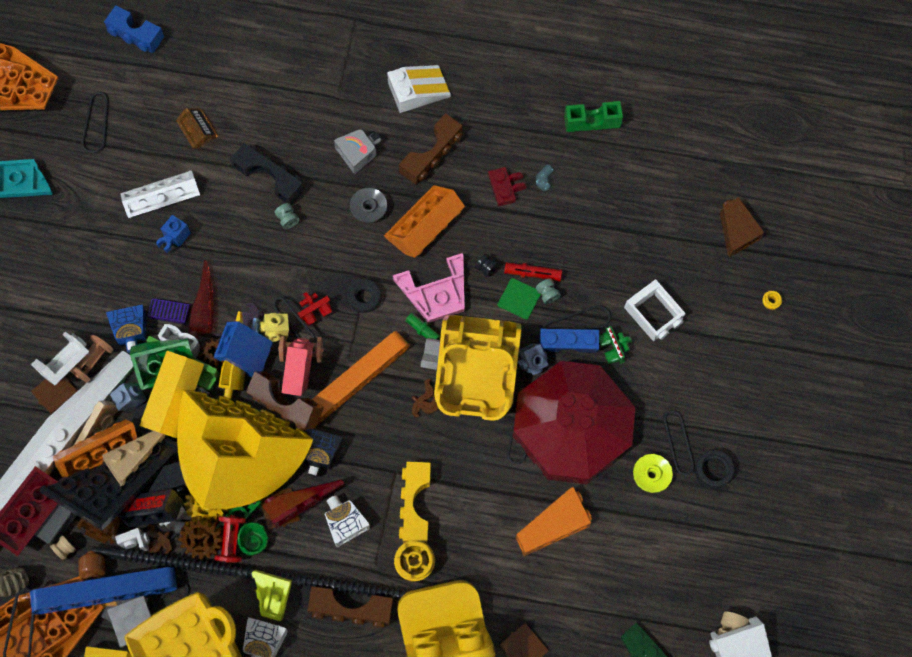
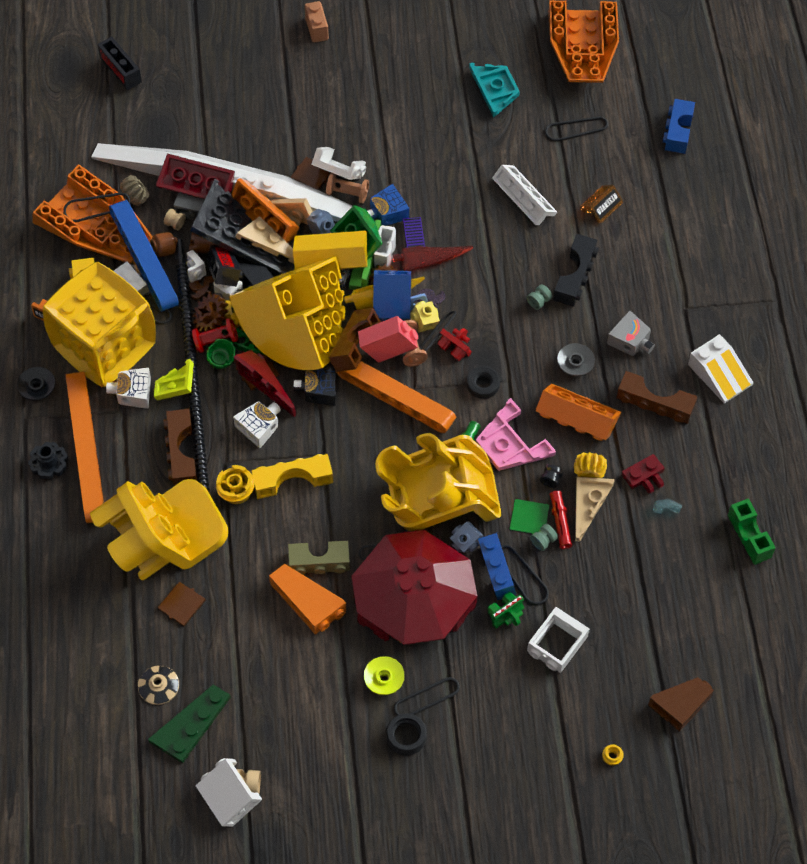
camera: 75 degrees right, 10 degrees down
blue brick [156,215,191,253] -> none
none -> olive arch [288,541,350,575]
none -> yellow gear [574,452,607,478]
none -> tan wing [575,477,614,542]

